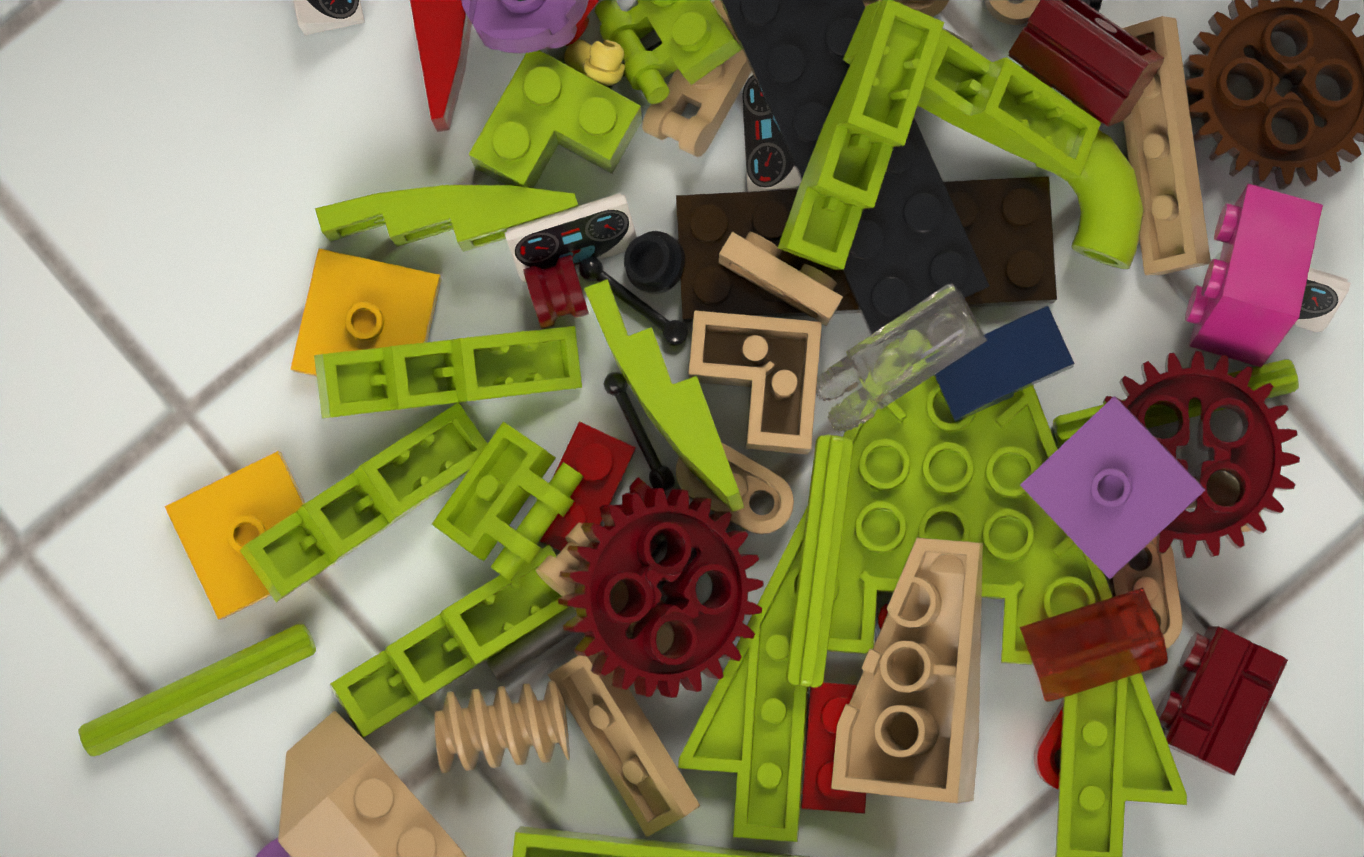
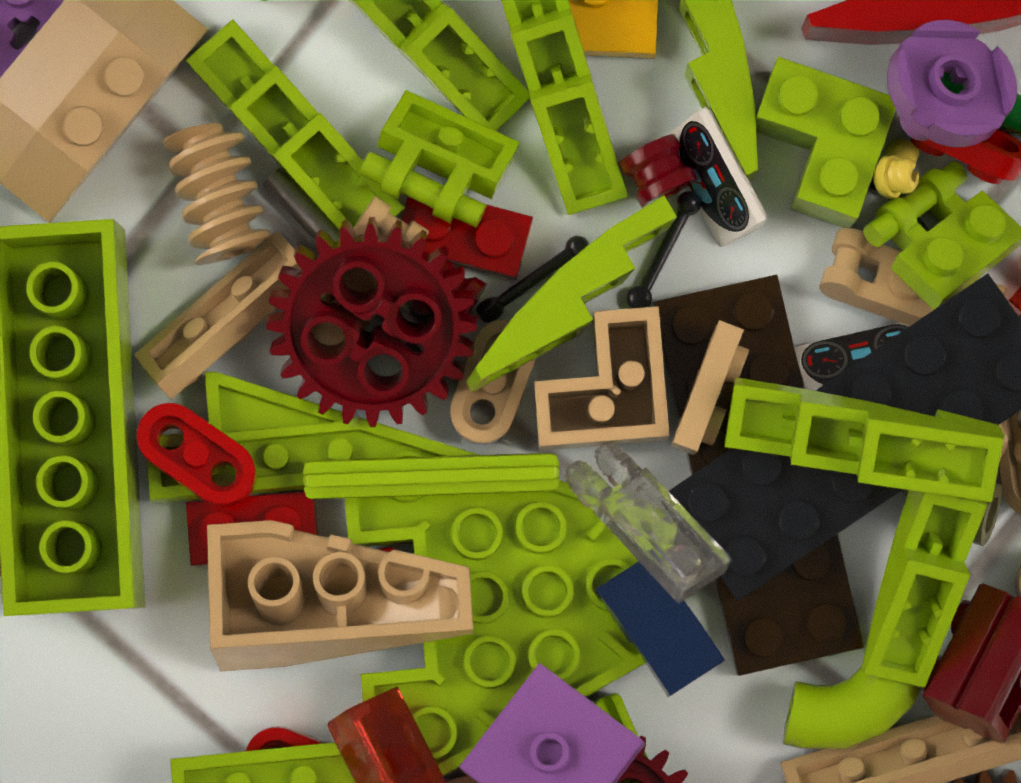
camera: 85 degrees right, 0 degrees up
black plate [624,231,685,294] -> none
none -> red plate [137,403,257,508]

